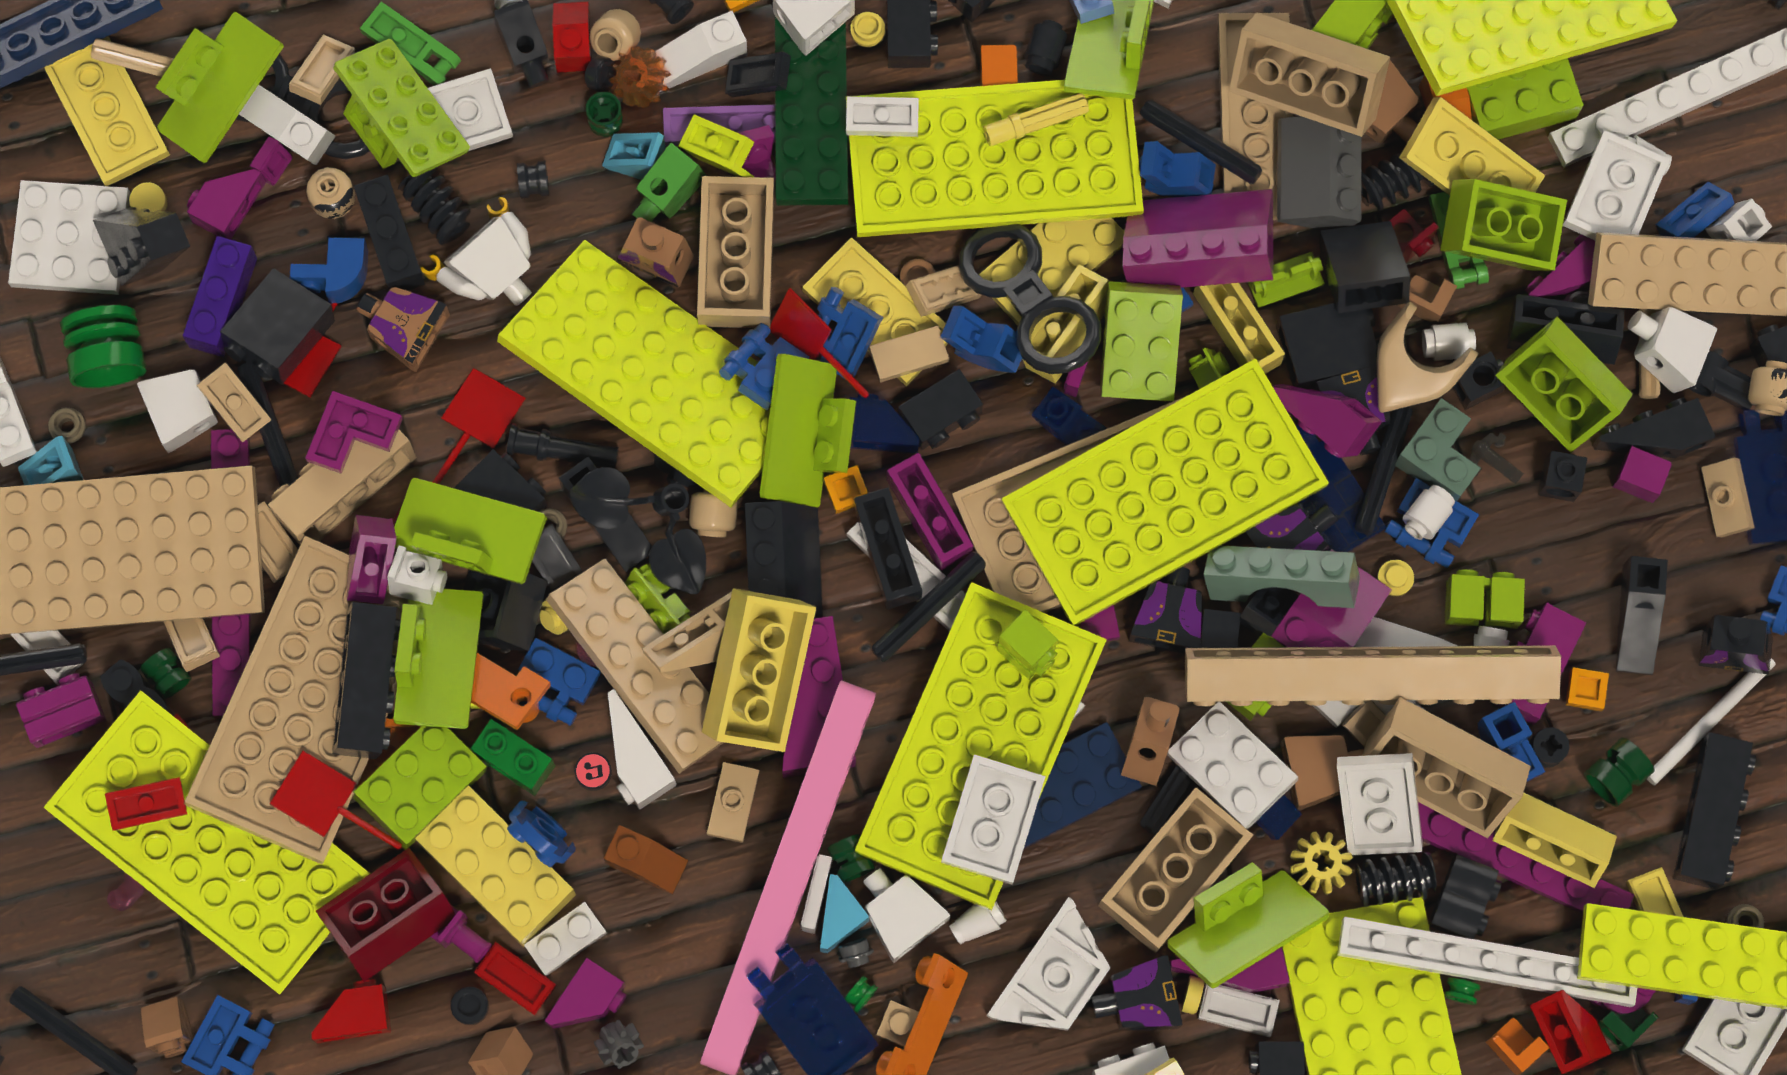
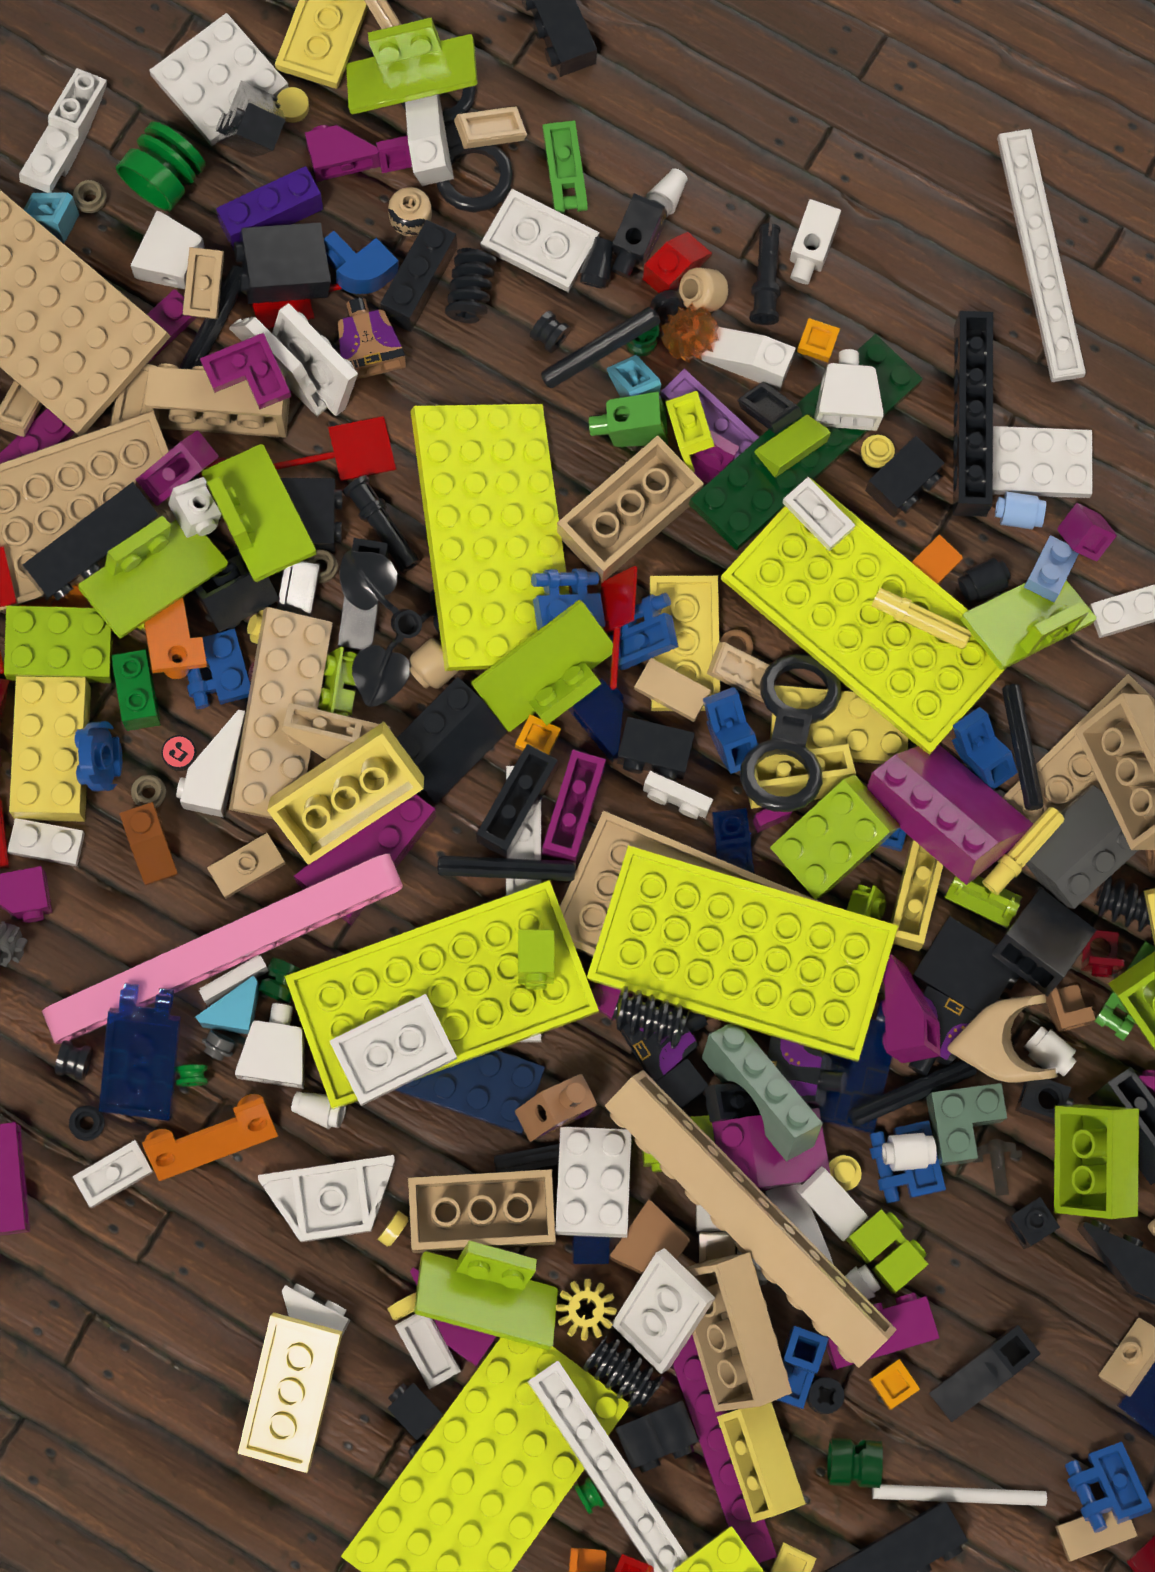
camera: 45 degrees right, 0 degrees up
lime bracket [333,39,470,177] -> none
white torso [420,197,532,306] -> none
medium nougat torso [617,217,694,288] -> none
tan plate [876,1000,919,1047] -> none
torso [1091,955,1183,1031] -> none
magenta panel [1612,446,1672,503] -> none
black torso [1699,615,1773,675] -> none
none -> dark tan plate [131,775,166,808]
none -> white wing [229,317,327,417]
none -> white plate [272,304,358,416]
none -> light yellow tile [377,1210,409,1247]
none -> black axle [541,307,661,388]
none -> black cone [579,237,613,289]
none -> black piece [611,986,690,1049]
none -> white plate [643,771,713,819]
none -> lime slope [754,415,831,478]
none -> white tile [796,1166,868,1241]
none -> light yellow axle [982,807,1064,895]

